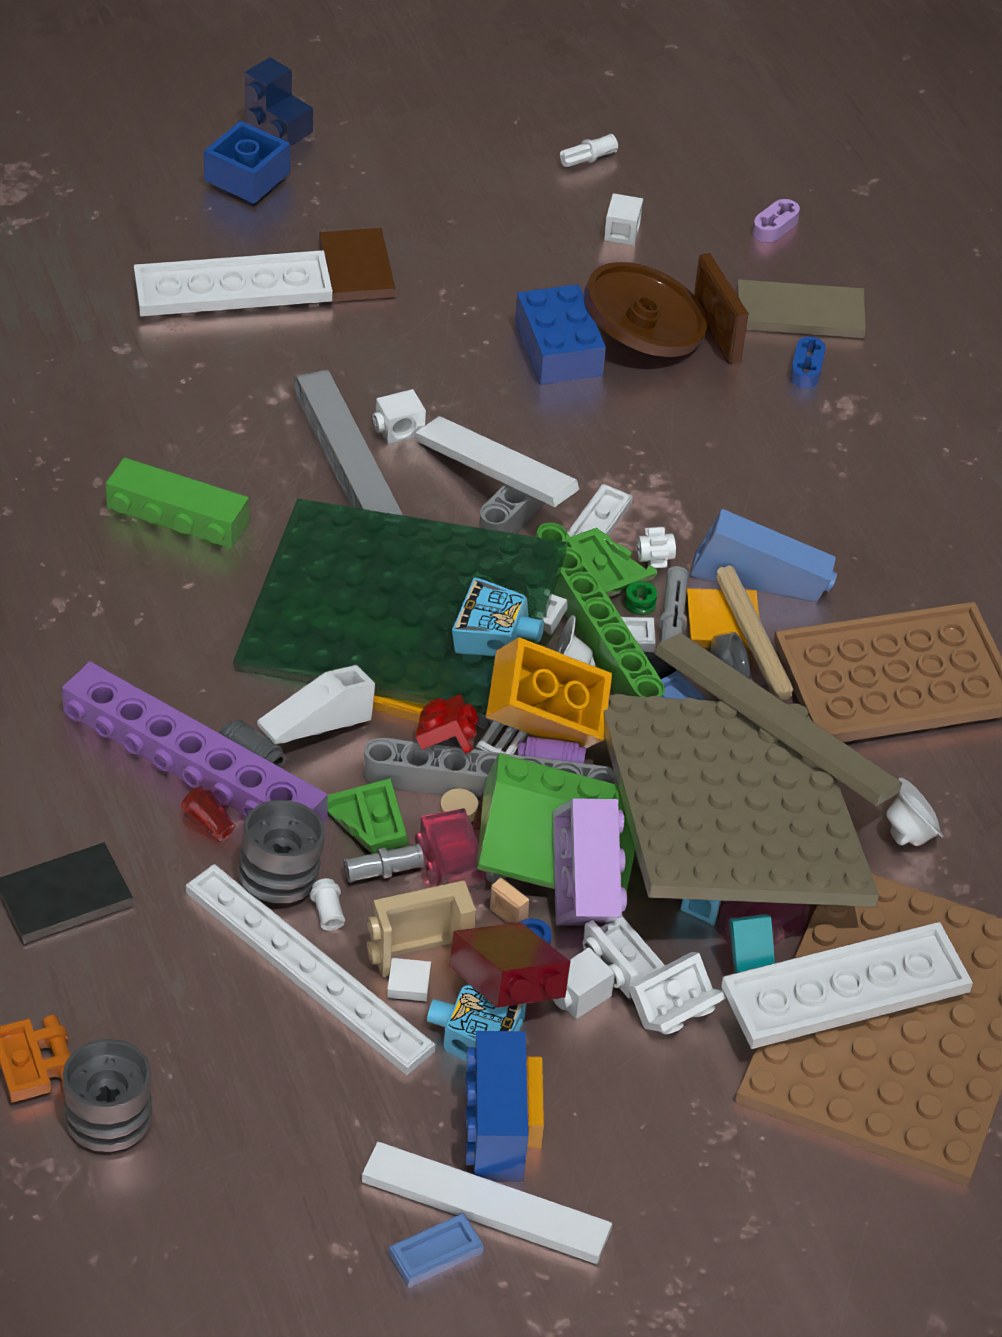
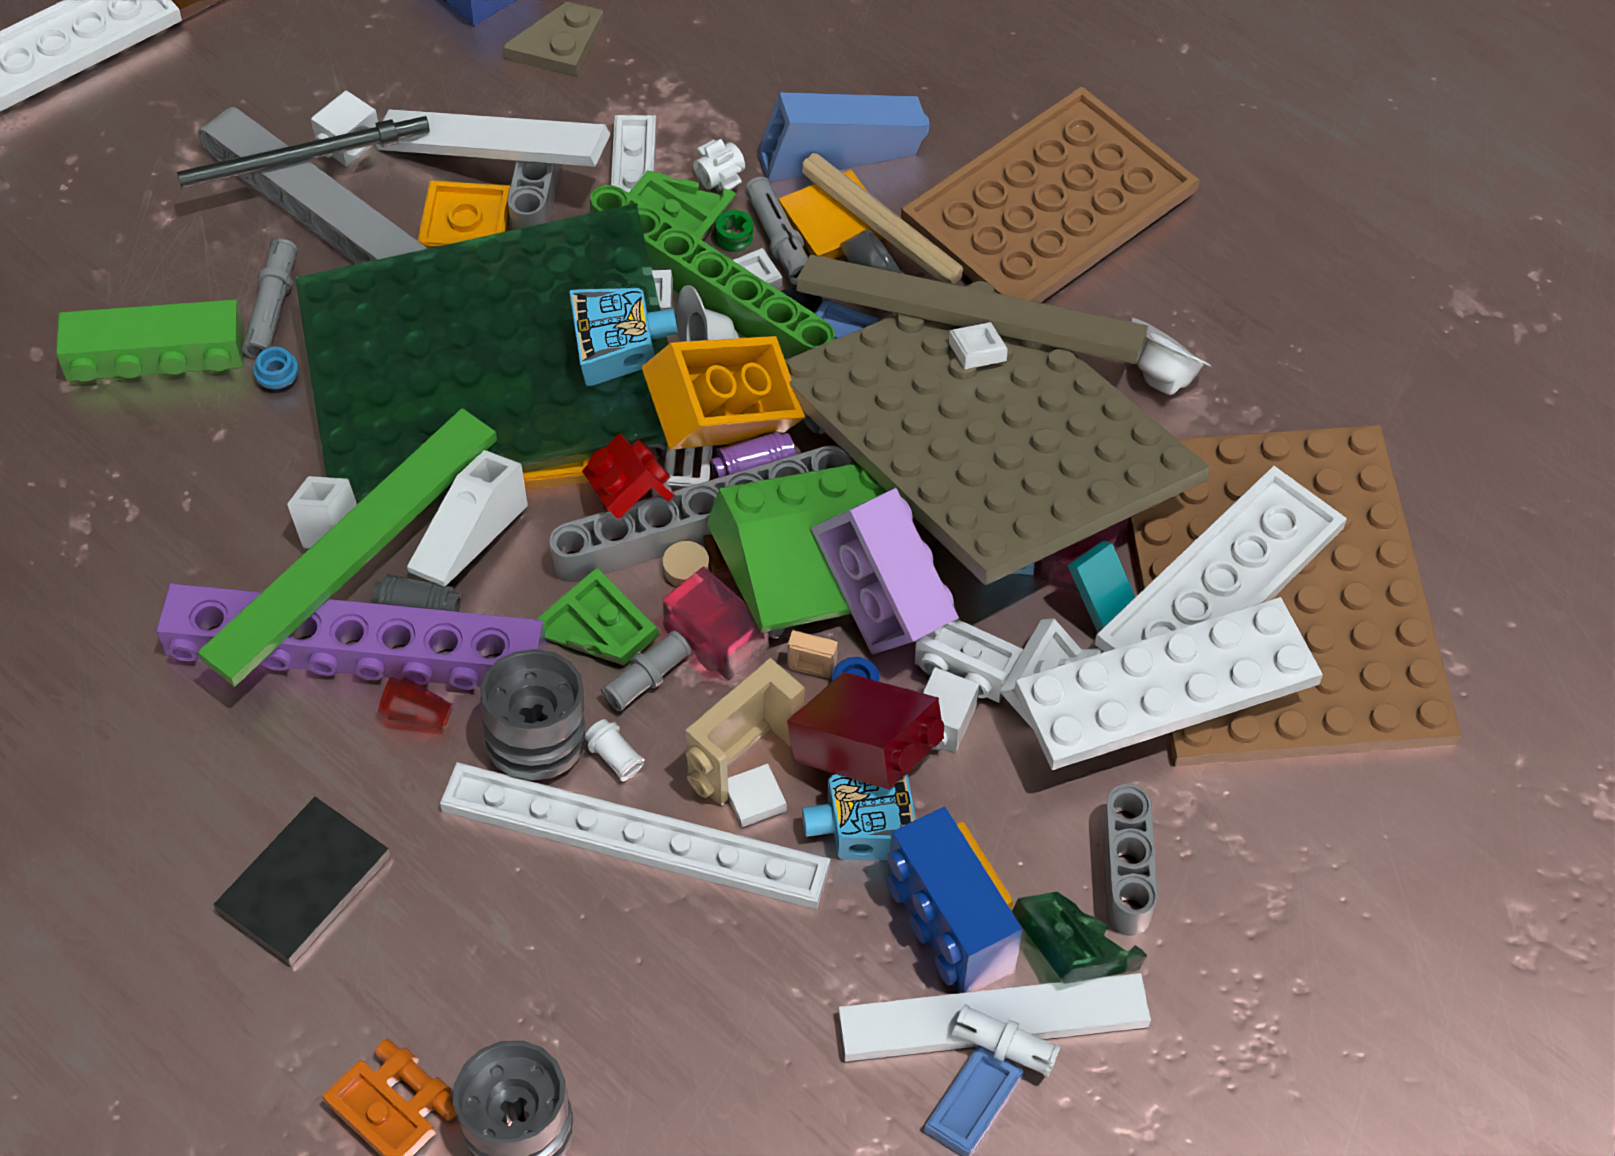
camera: 25 degrees left, 10 degrees up
none -> pearl dark grey bar [177,116,430,188]
none -> bright green tile [198,408,497,687]
none -> light grey pin [241,239,298,359]
none -> dark azure plate [254,347,299,389]
none -> white brick [287,476,357,548]
none -> light orange tile [417,180,511,260]
none -> dark tan wing [503,1,605,77]
none -> white tile [949,322,1008,369]
none -> white pin [952,1004,1061,1077]
none -> clear green wing [1012,892,1147,984]
none -> white plate [1015,597,1323,770]
none -> light grey beam [1102,784,1158,936]

